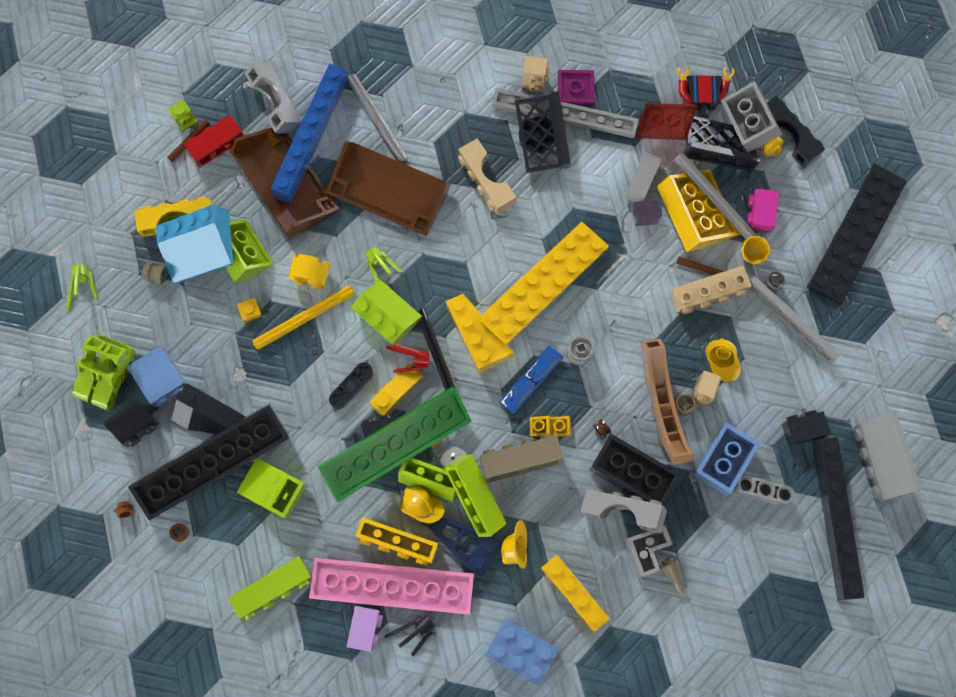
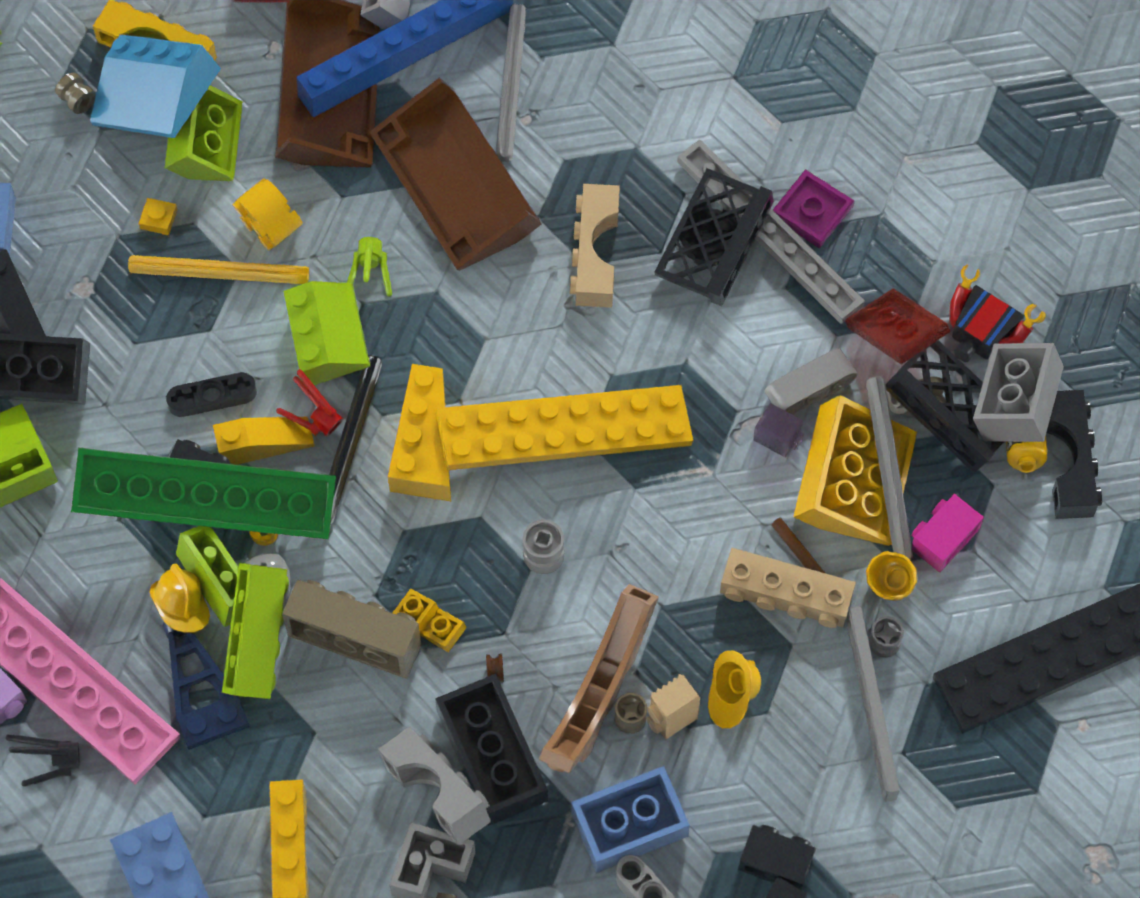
camera: 35 degrees right, 10 degrees down
yellow brick [355,517,439,566] -> none
blue tile [499,345,564,415] -> none
yellow piece [501,520,527,569] -> none
tan brick [522,56,550,93] -> none

